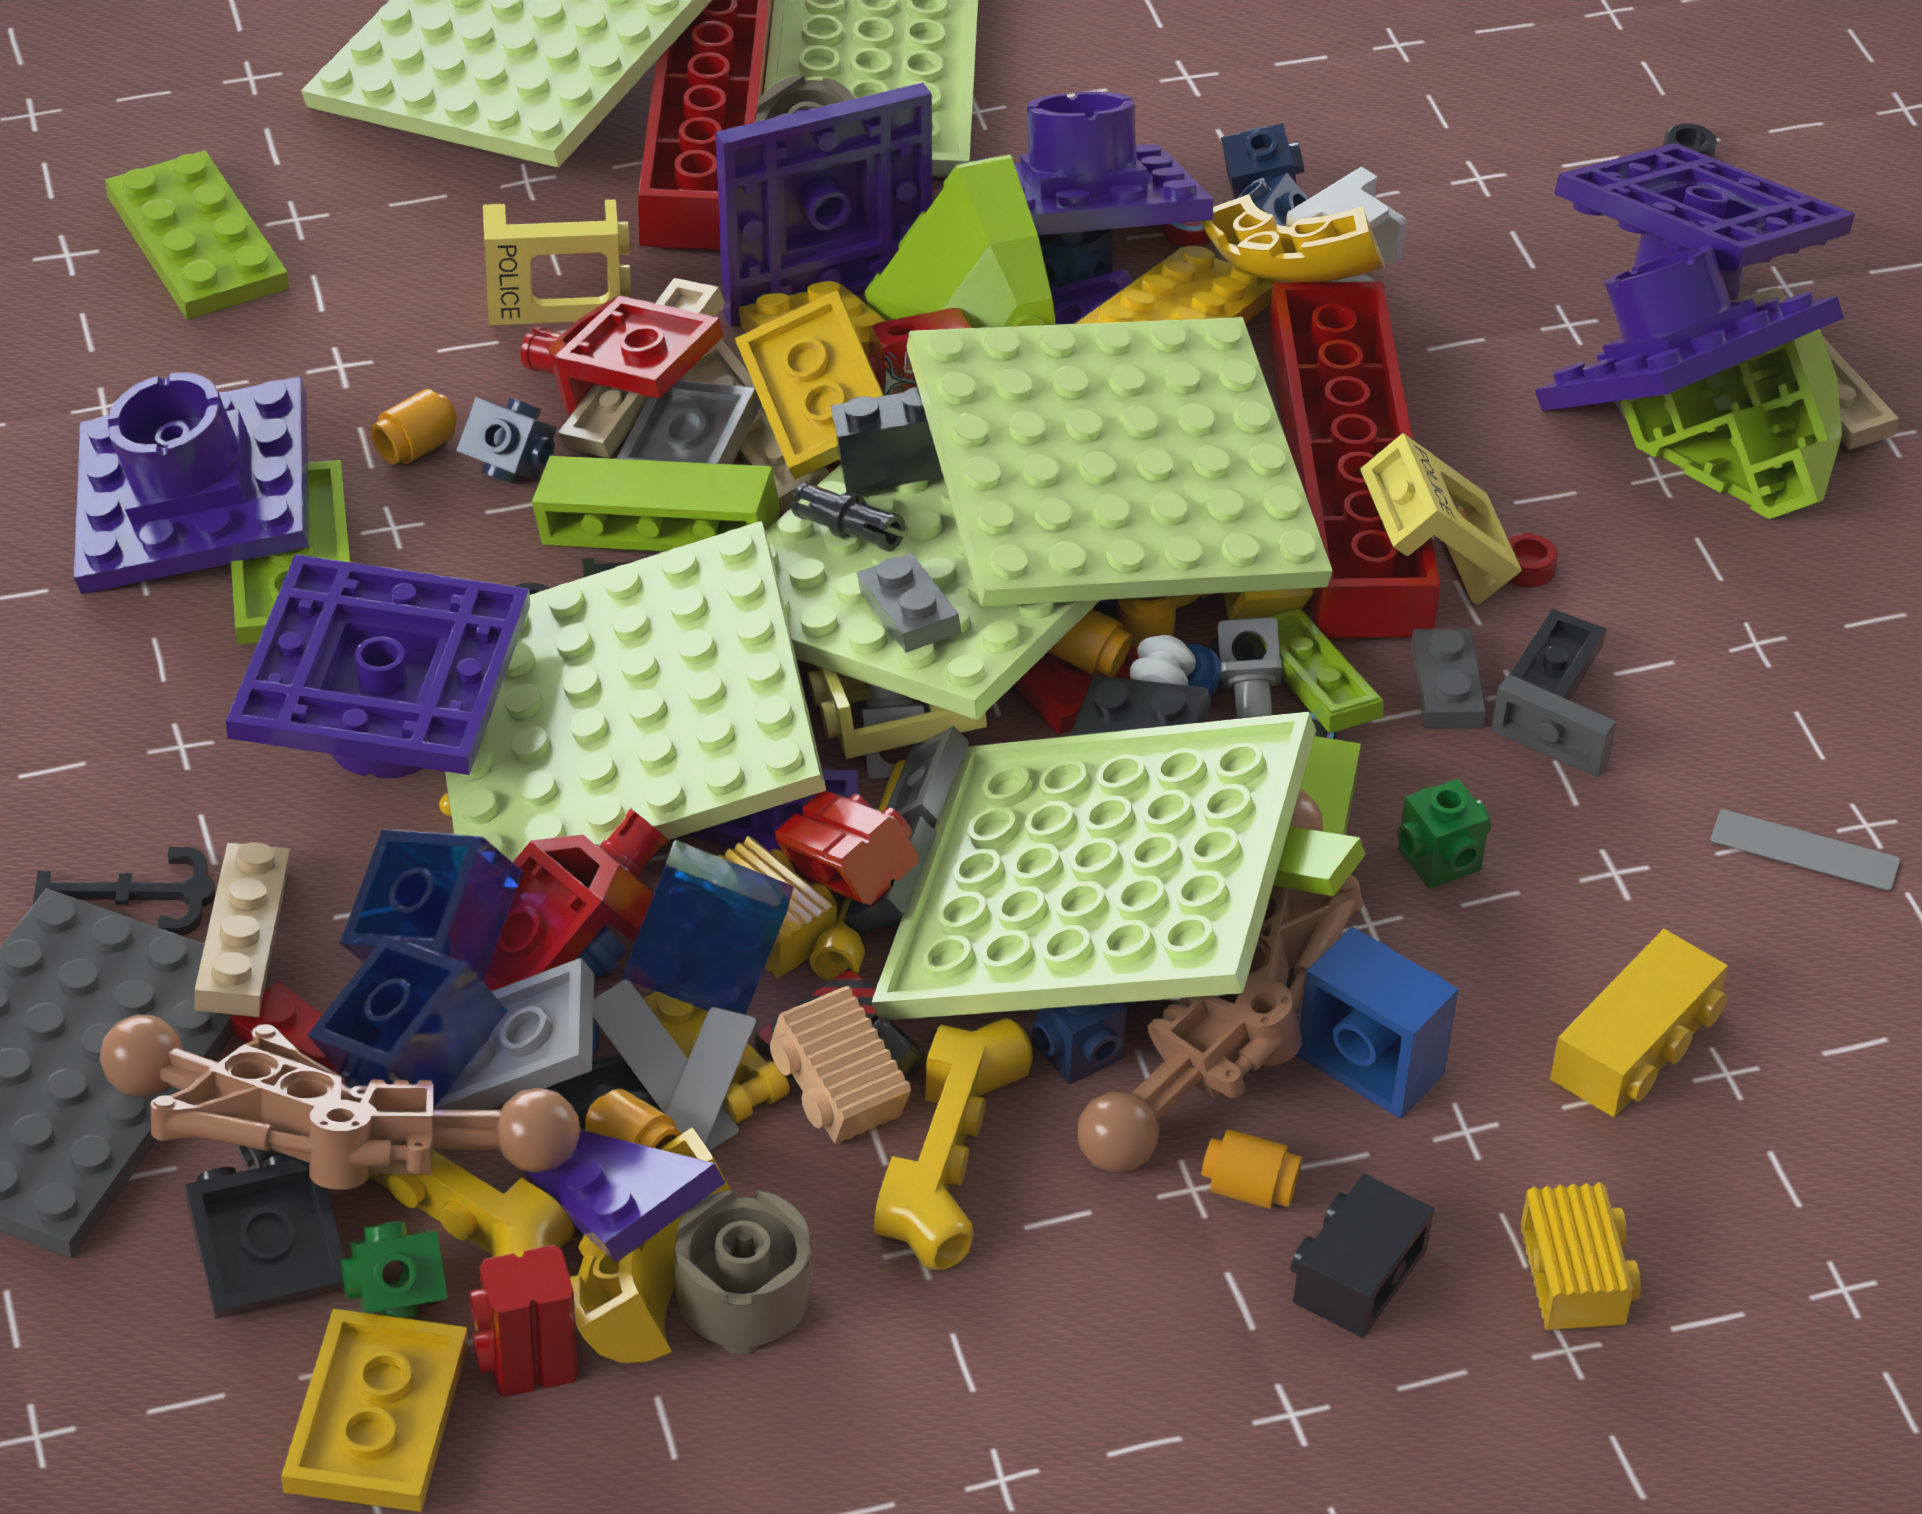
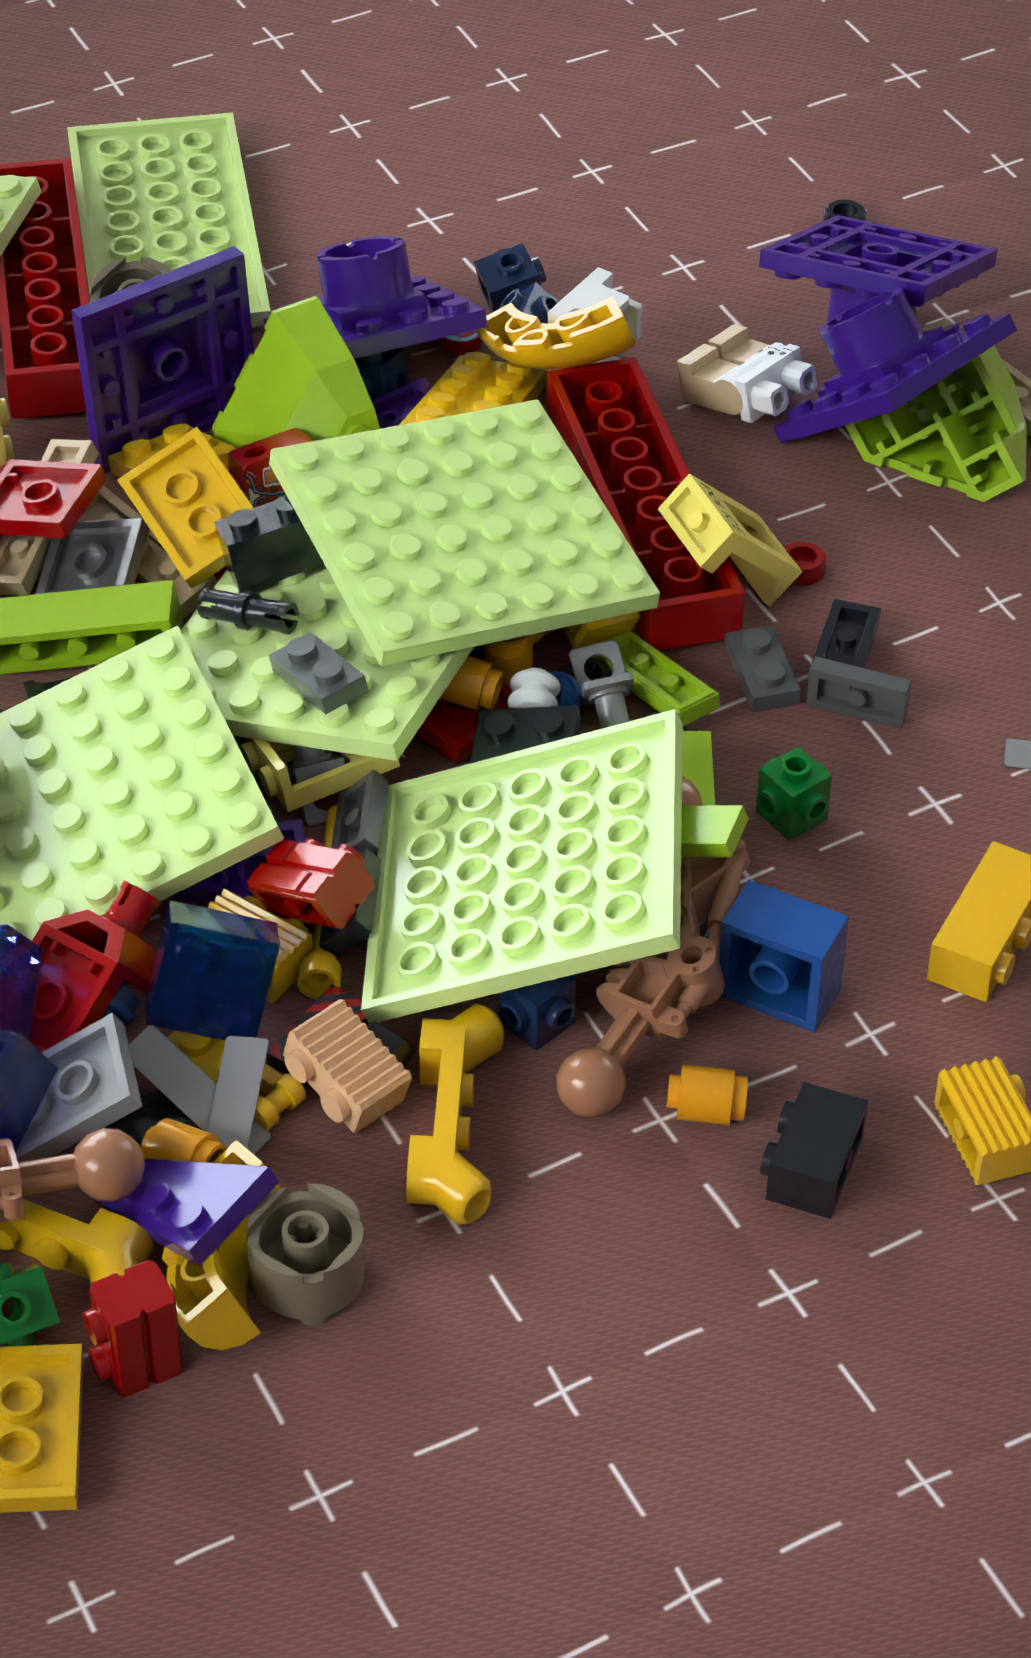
camera: 10 degrees left, 0 degrees up
none -> hips [676,324,817,423]

